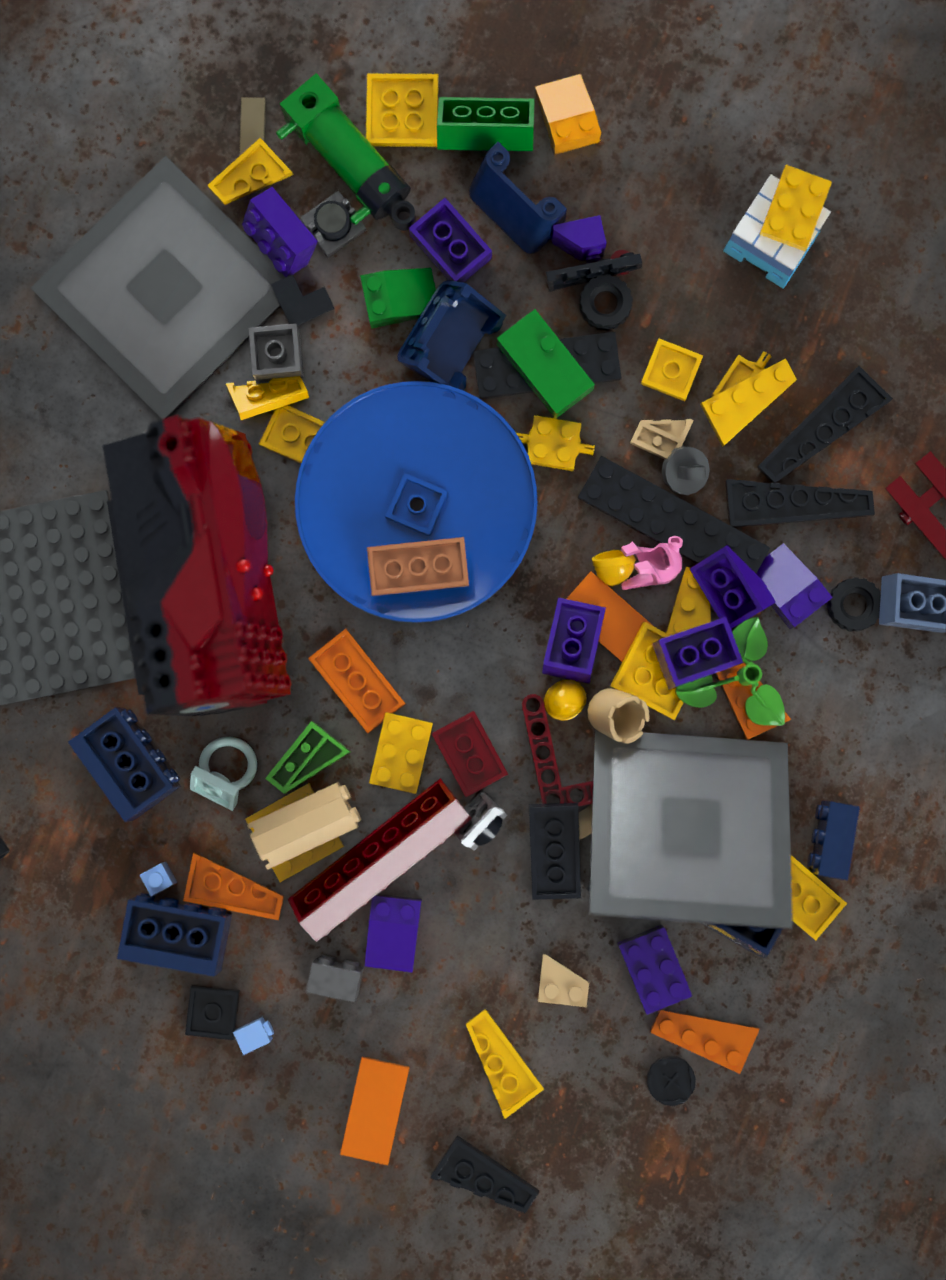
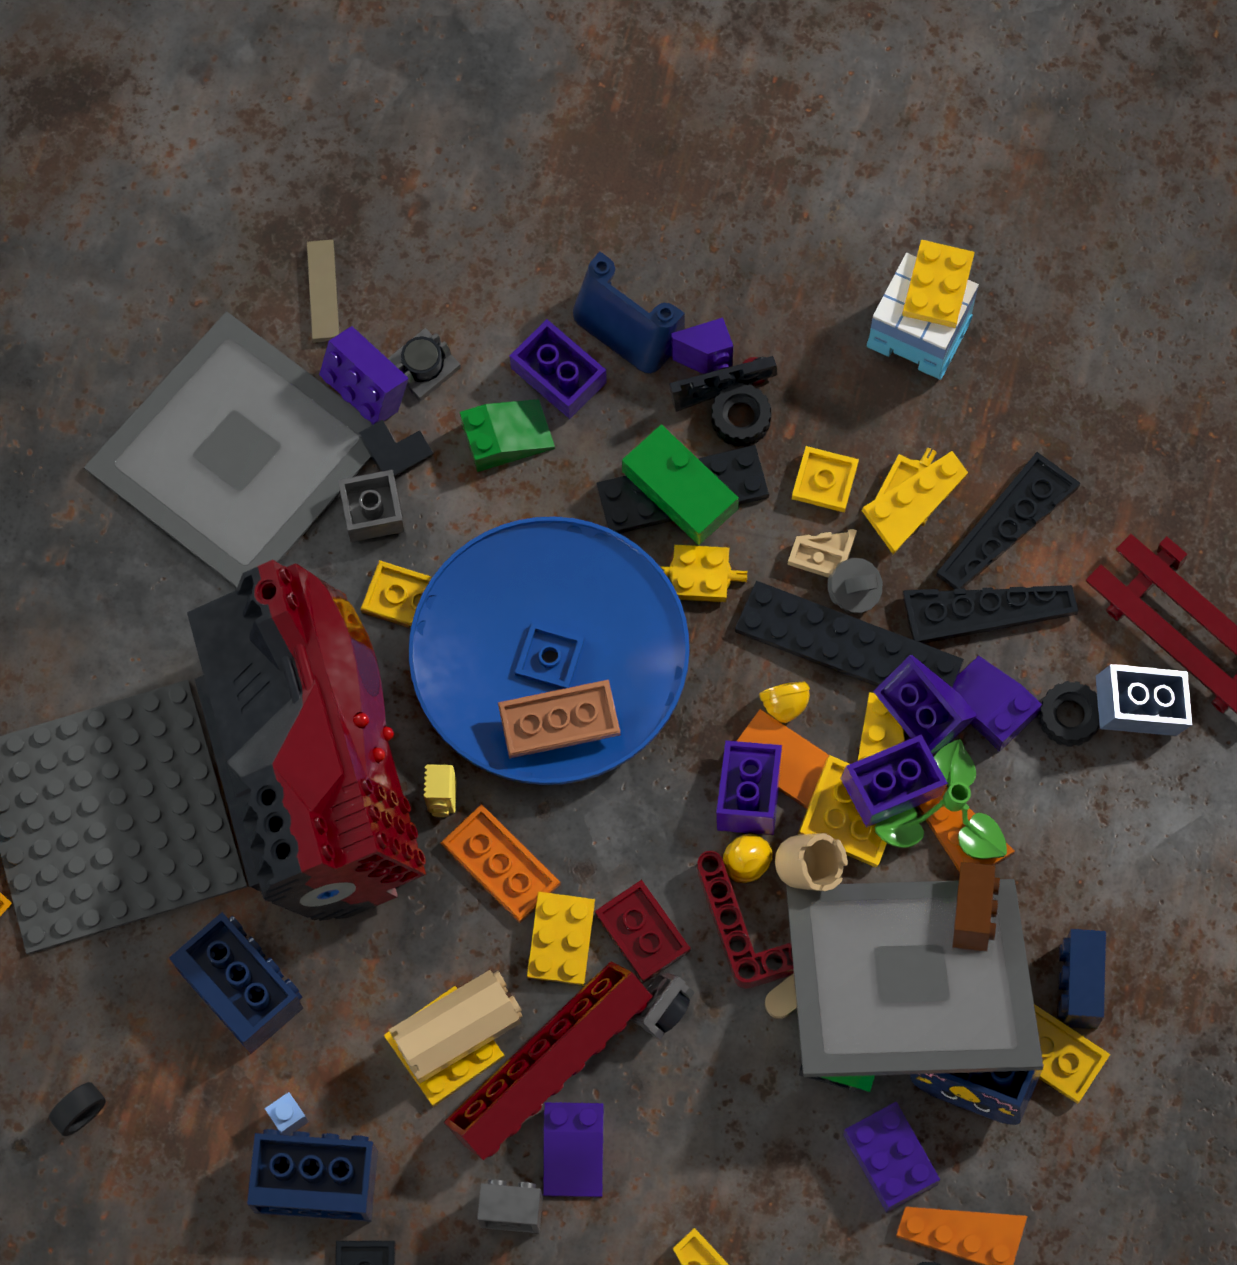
camera: 10 degrees left, 15 degrees down
orange wing [183,853,284,920] -> none
light aqua tile [190,737,257,811] -> none
yellow wing [207,138,293,205] -> none
yellow wing [226,376,309,420] -> none
bright green wedge [265,721,351,794] -> none
green piece [276,73,416,231] -> none
yellow plate [366,73,438,147] -> none
dark blue windscreen [397,280,507,390] -> none
green brick [437,97,534,151] -> none
black plate [529,803,581,900] -> none
light orange slope [535,74,601,155] -> none
tan wing [538,954,589,1007] -> none
bright pink piece [621,536,683,590] -> none
none -> light yellow brick [423,765,457,817]
none -> reddish brown brick [952,862,1000,951]

